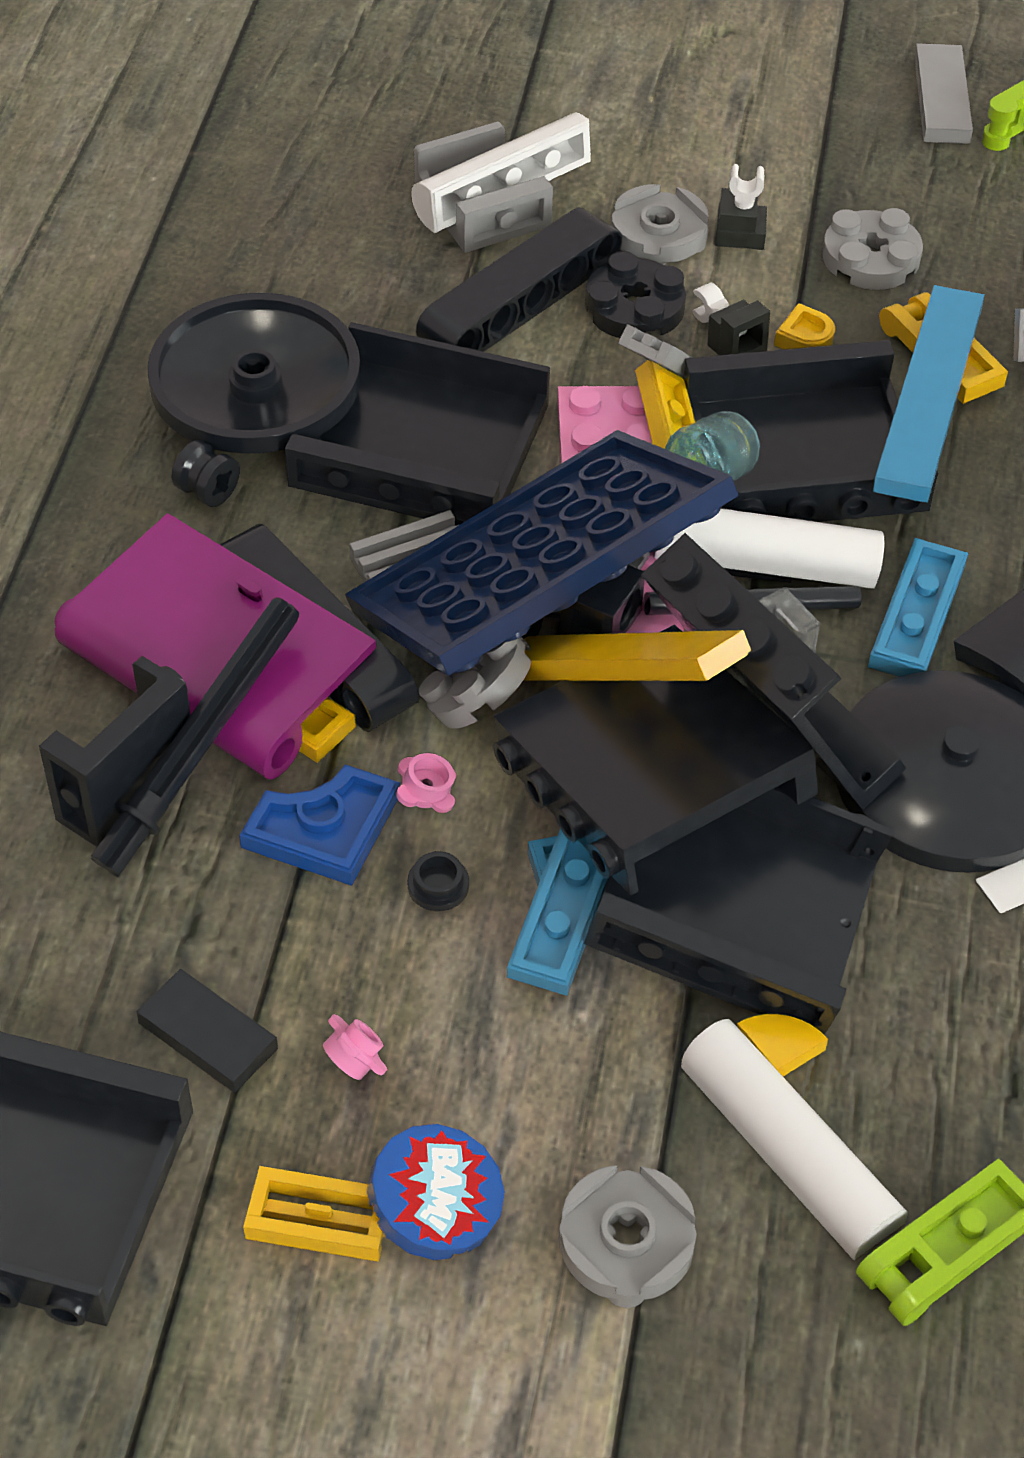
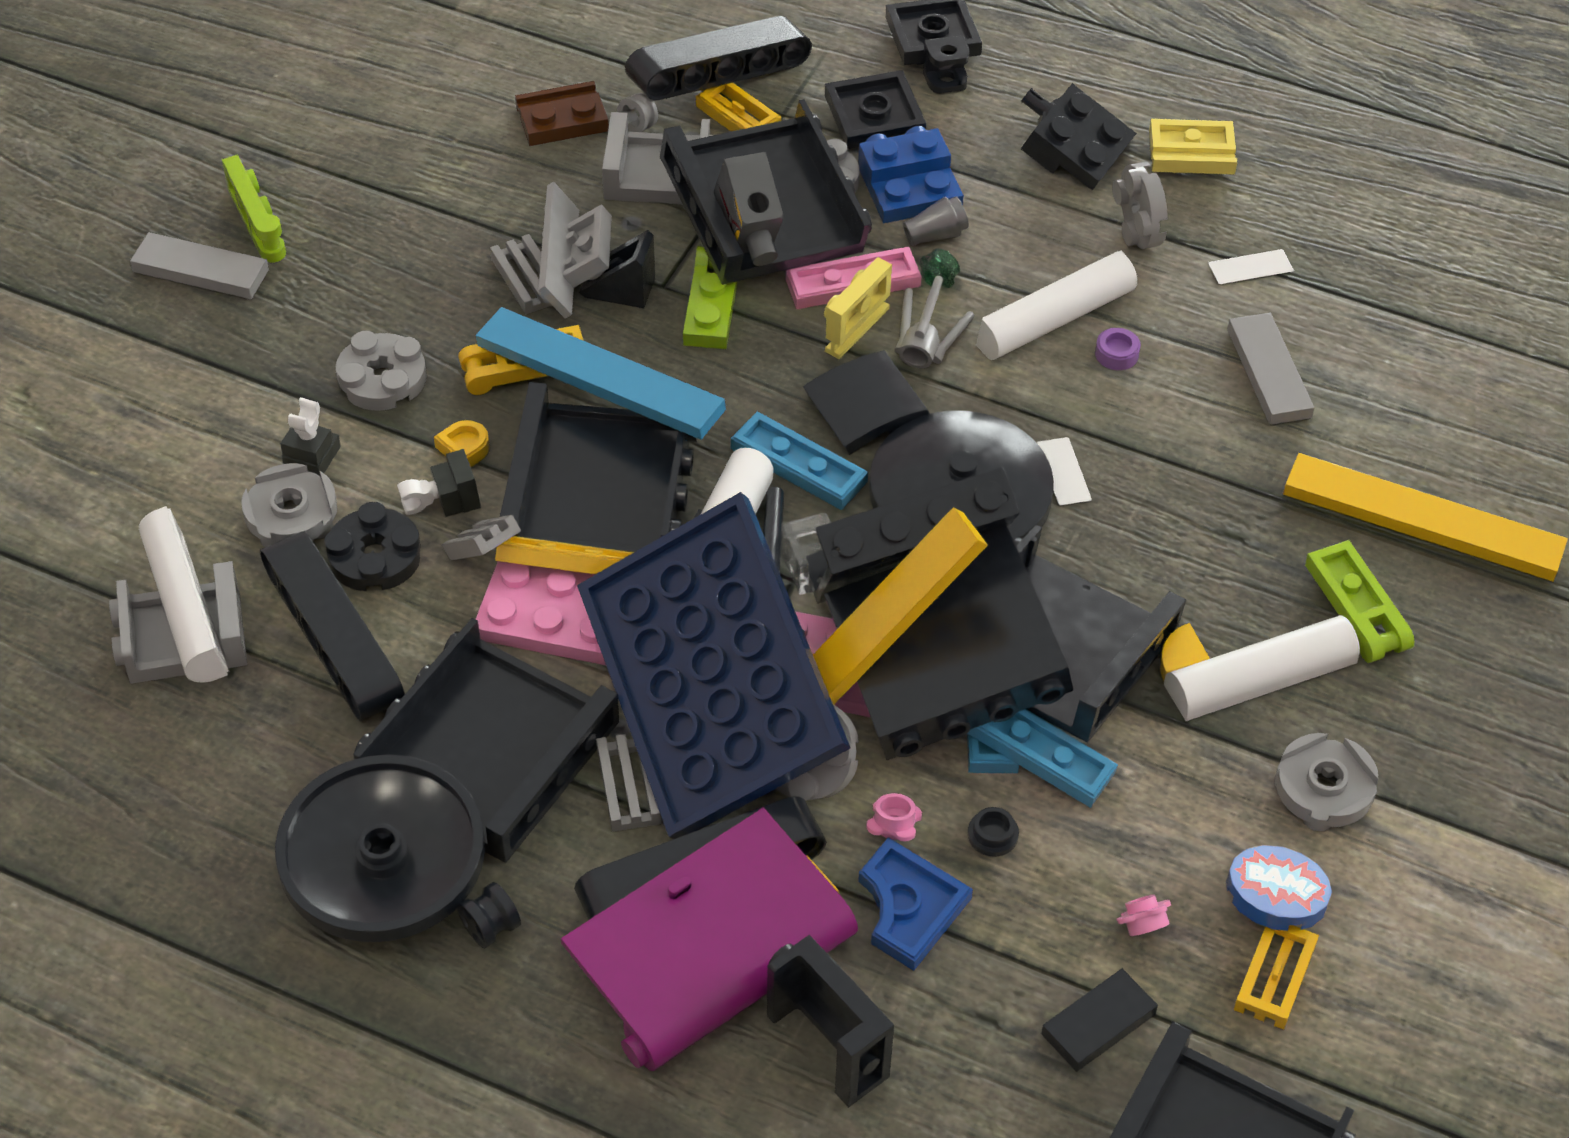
camera: 75 degrees left, 0 degrees up
black axle [91,597,299,877] -> none
clear light blue wheel [665,411,760,482] -> none

